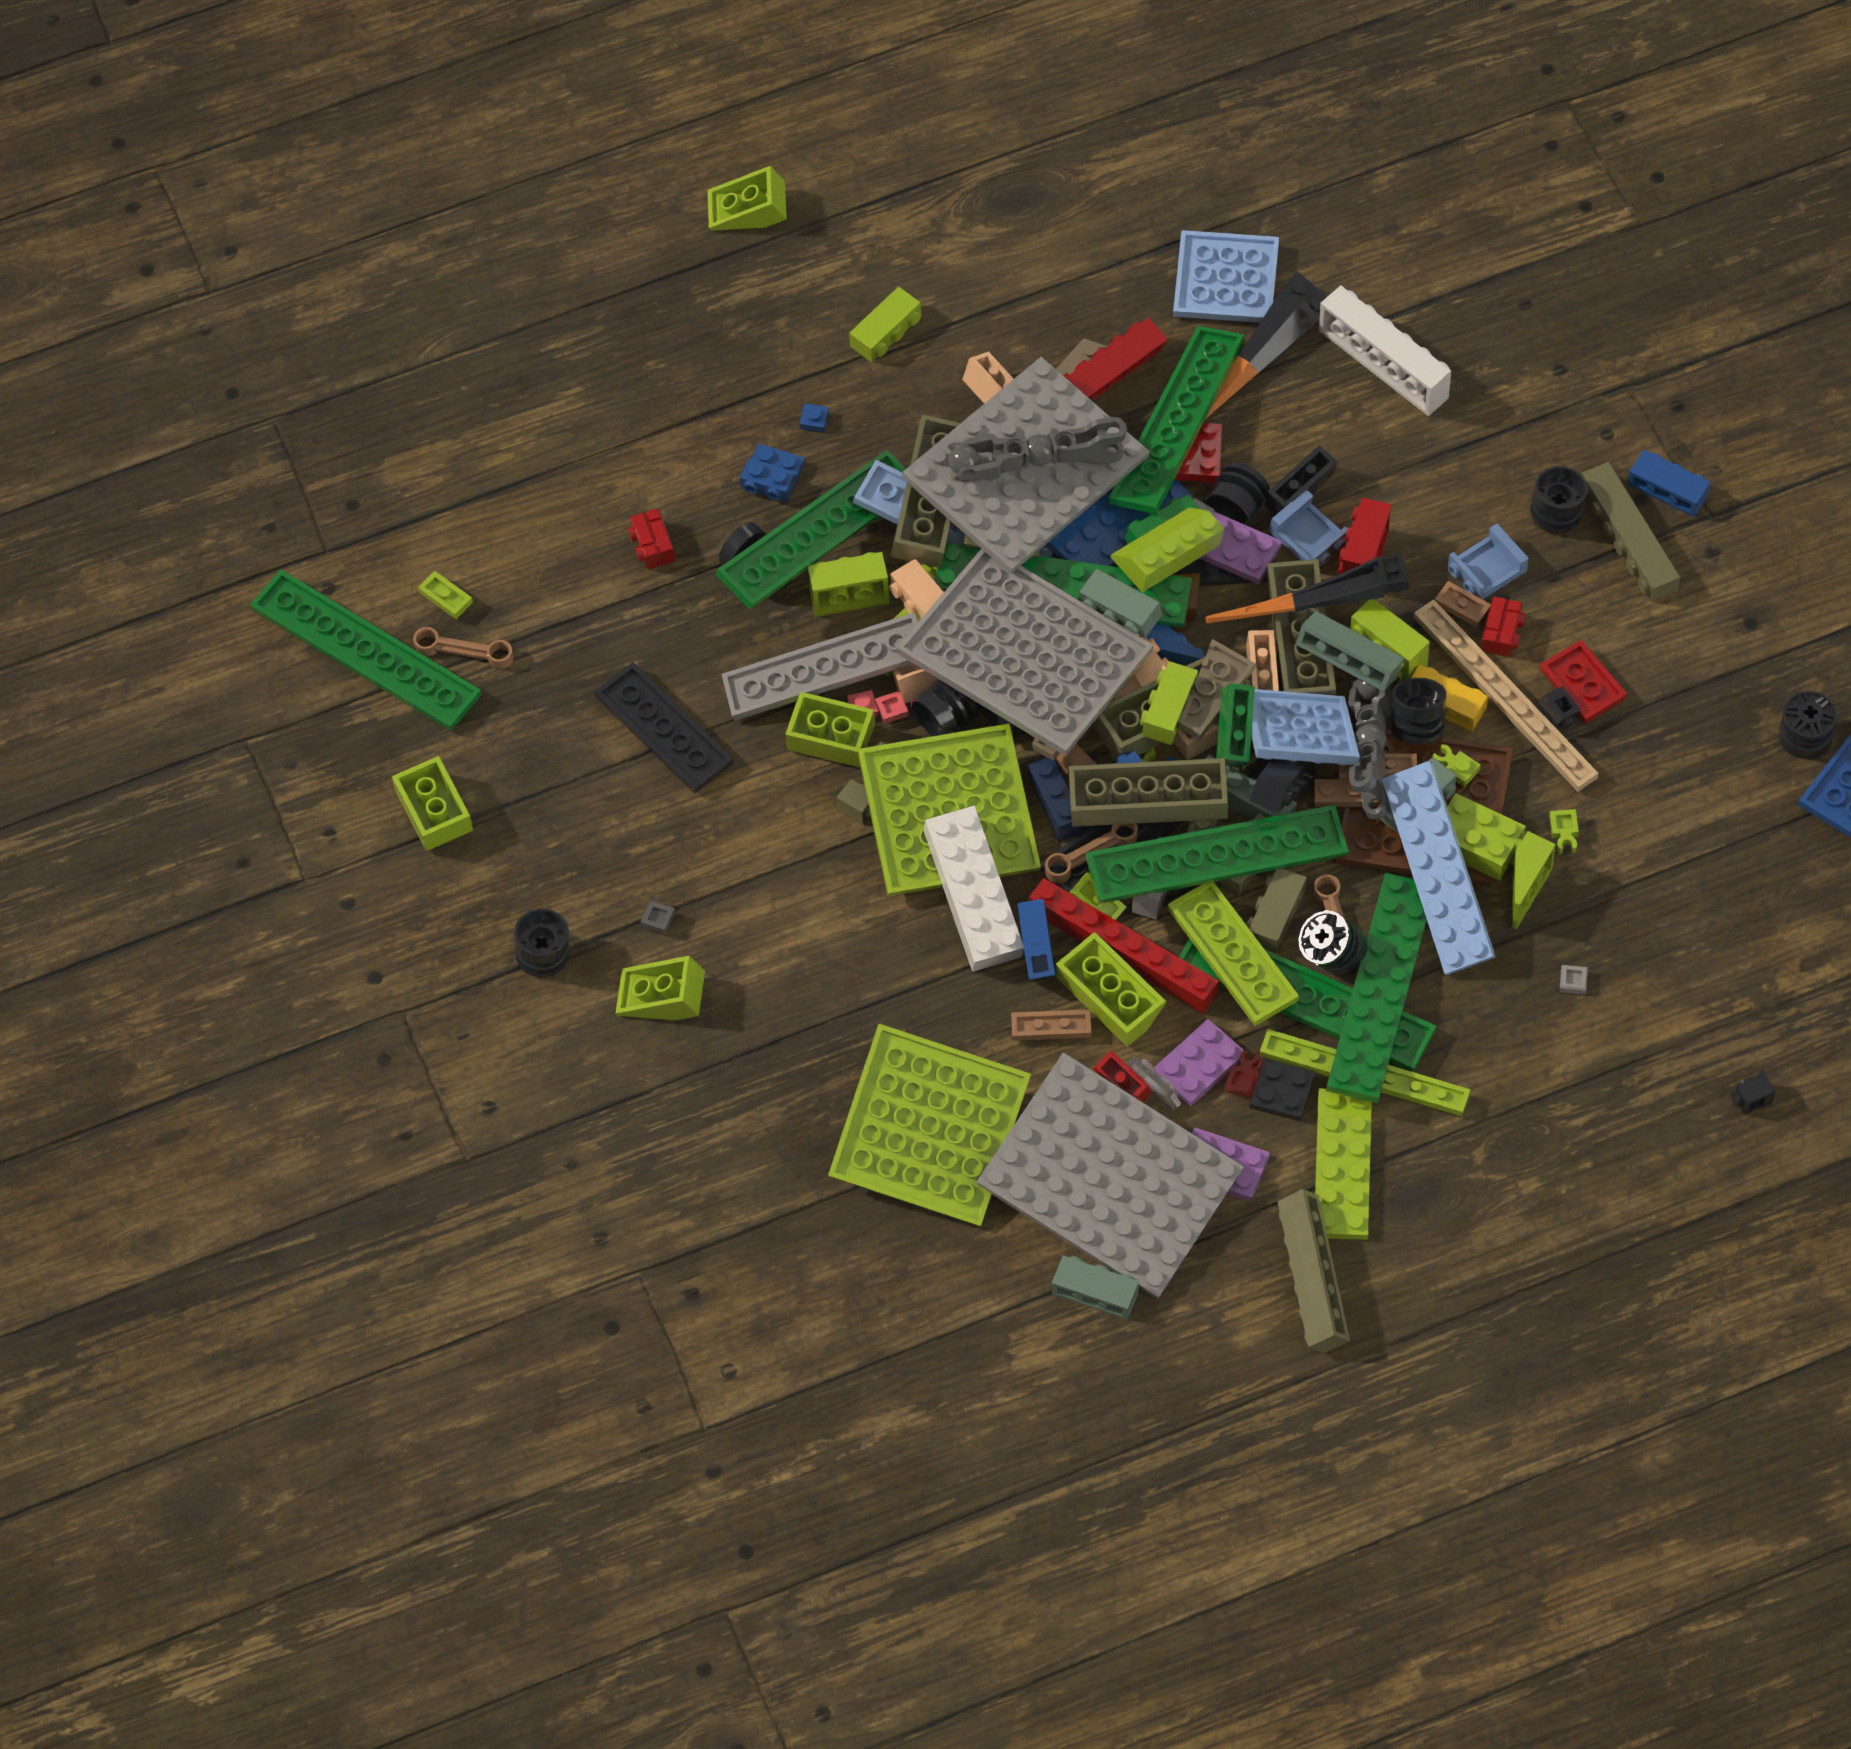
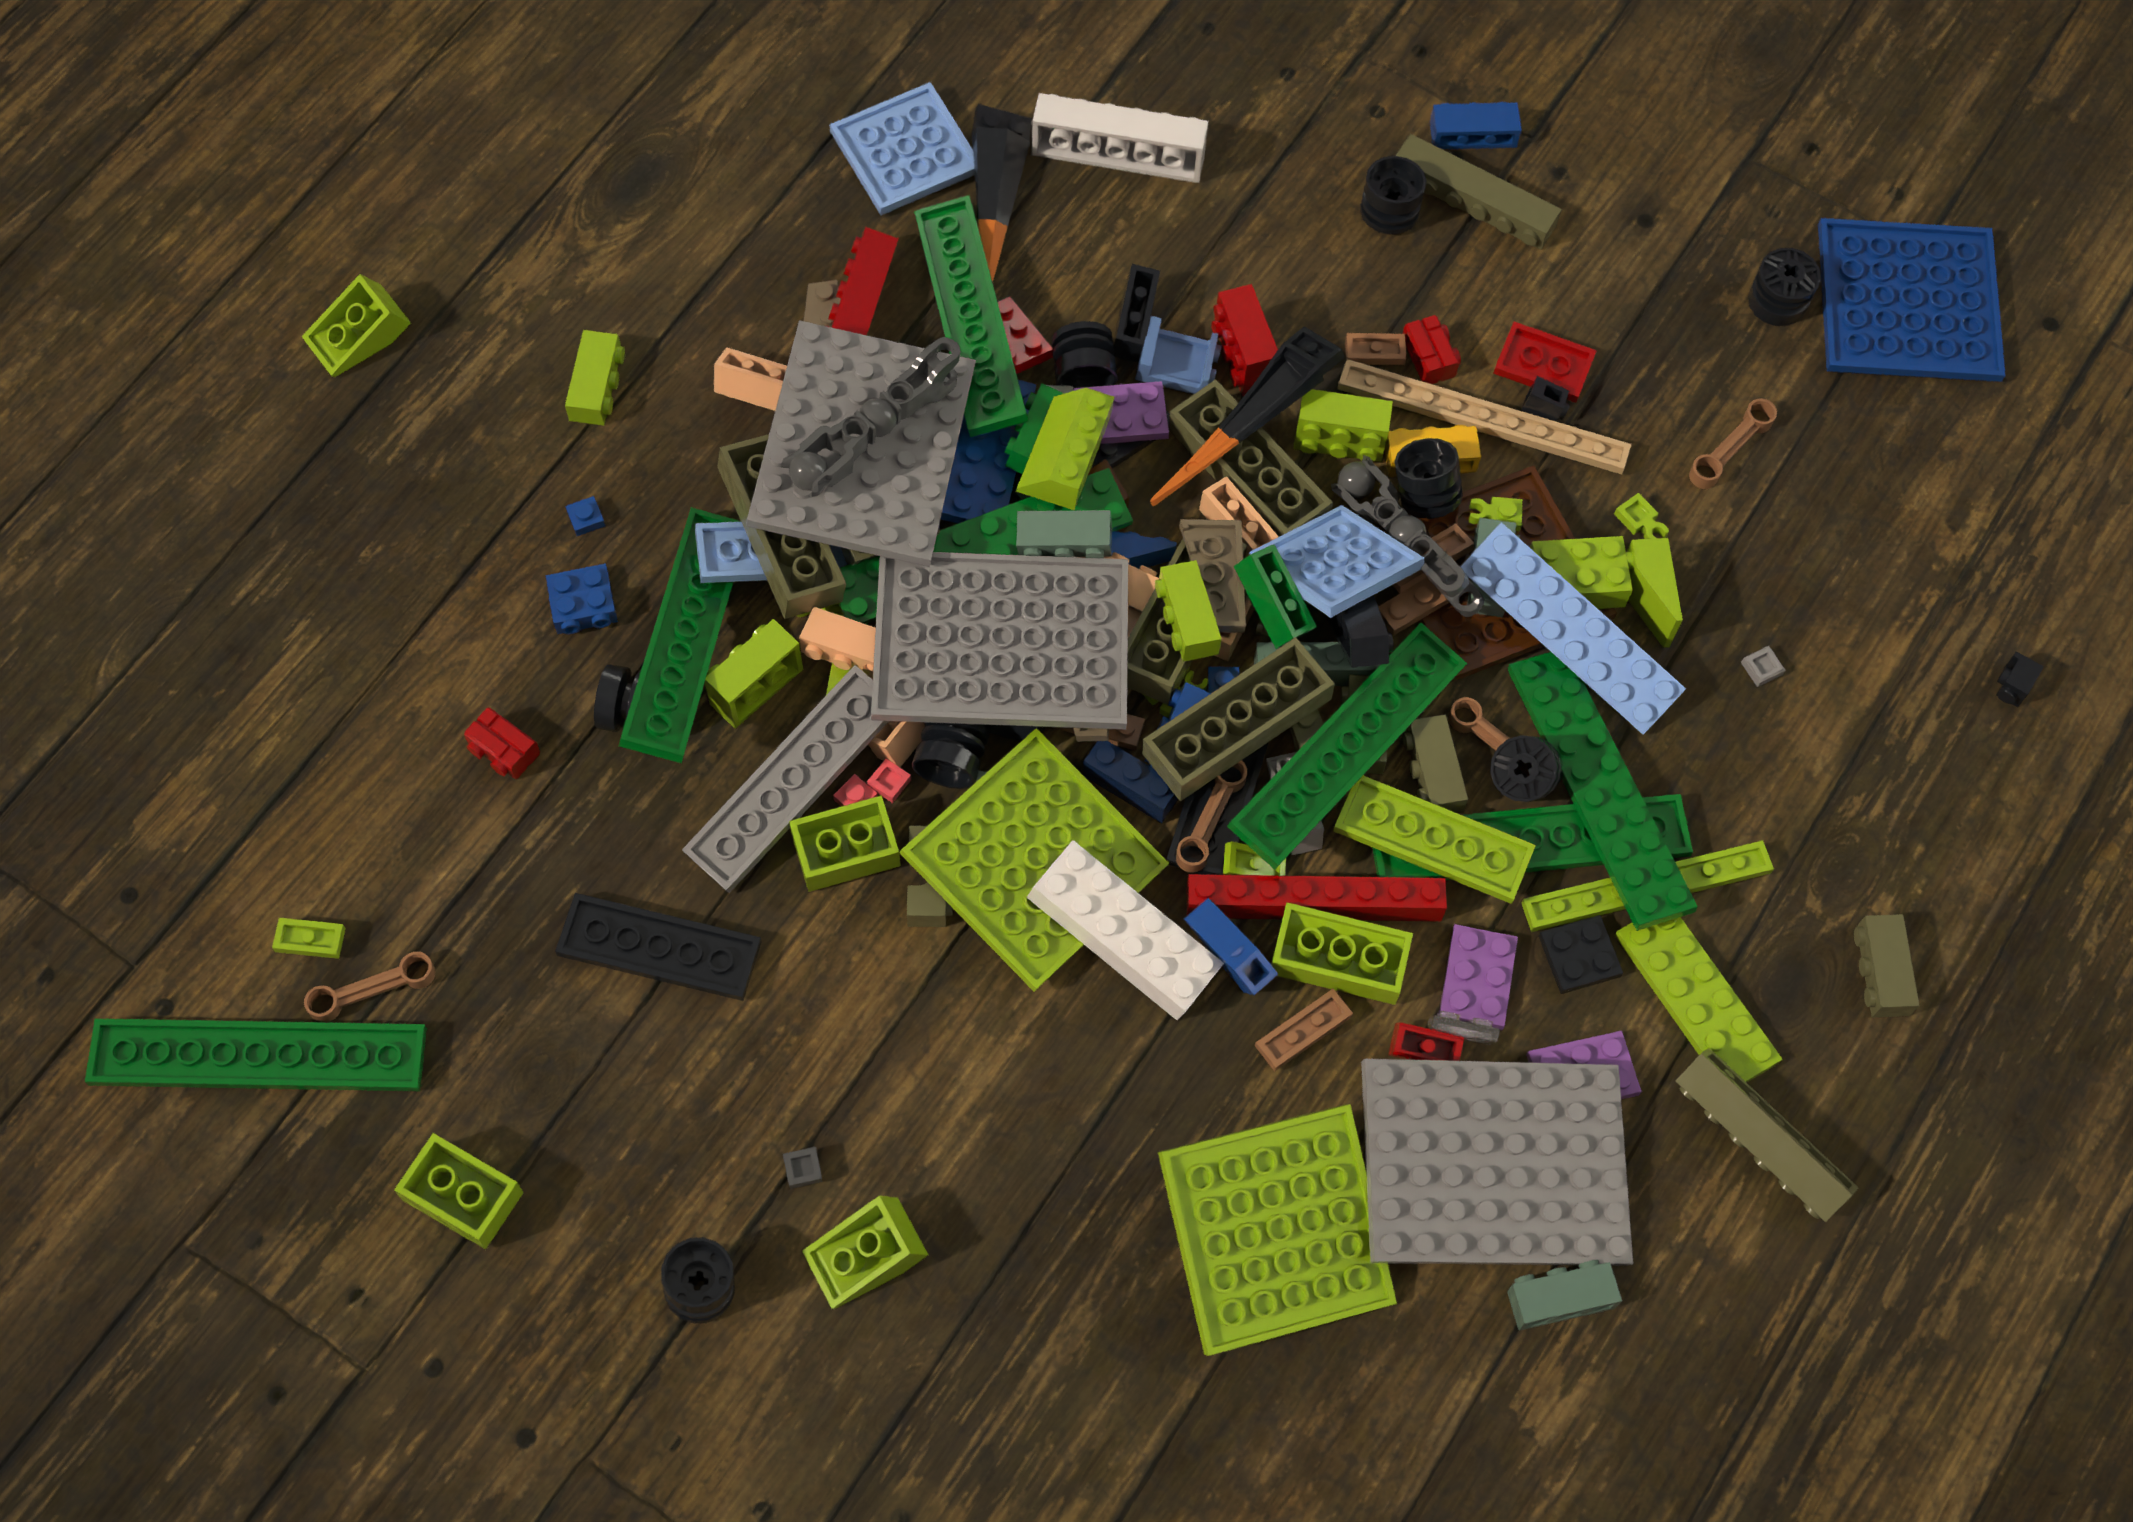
camera: 40 degrees left, 5 degrees up
clear red plate [1224,1050,1262,1097] -> none
sand green brick [1296,611,1404,692] -> none
medium blue panel [1448,524,1528,600] -> none
none -> medium nougat piece [1689,399,1777,489]
none -> olive brick [1854,914,1920,1018]

